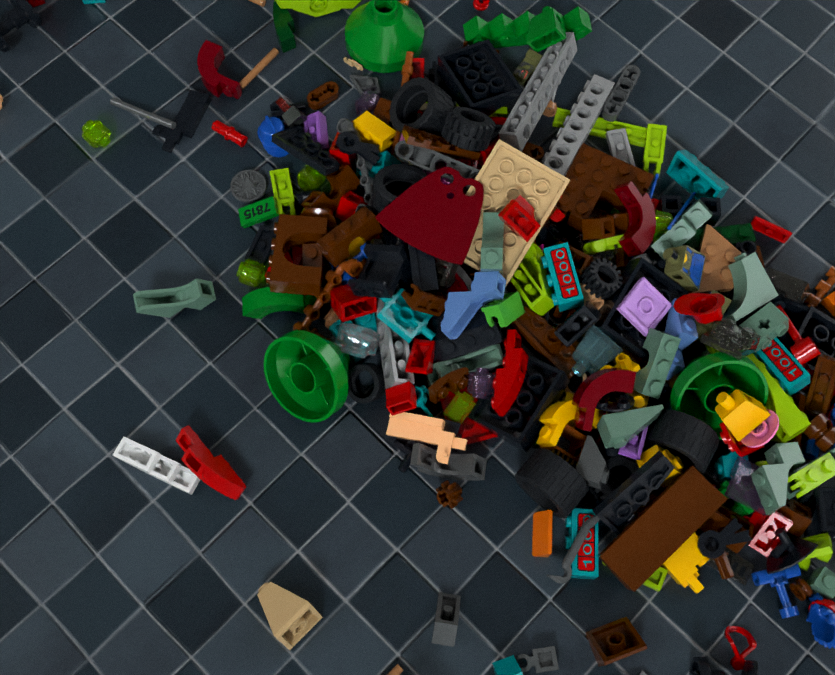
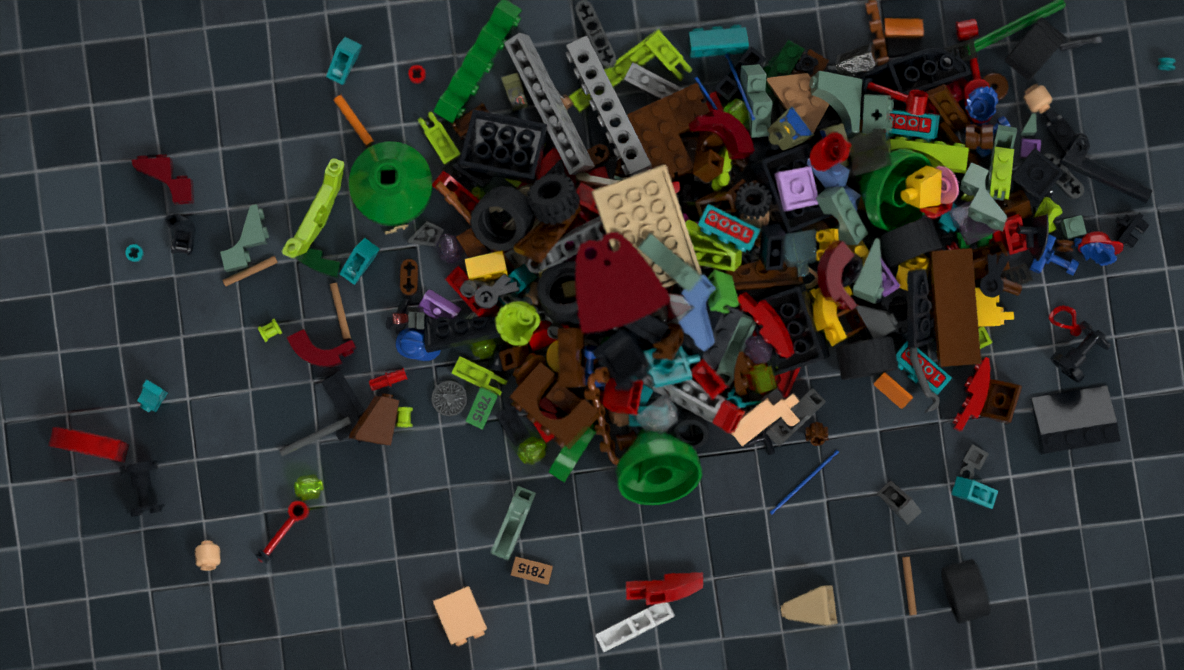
camera: 50 degrees left, 15 degrees up
red slope [498,195,541,242] -> none
green torso [526,6,566,52] -> none
red slope [751,216,792,244] -> none
none -> red piece [255,501,310,564]
none -> lime bush [257,318,282,342]
none -> teal arch [339,238,380,285]
none -> reddish brown slope [349,393,399,446]
none -> lime bush [395,407,413,428]
none -> lime hinge [418,112,461,165]
none -> light nougat brick [433,586,487,646]
none -> lime hair [496,301,540,346]
none -> medium nougat tile [511,557,553,585]
none -> blue piece [770,450,839,515]
none -> red slope [952,357,990,432]

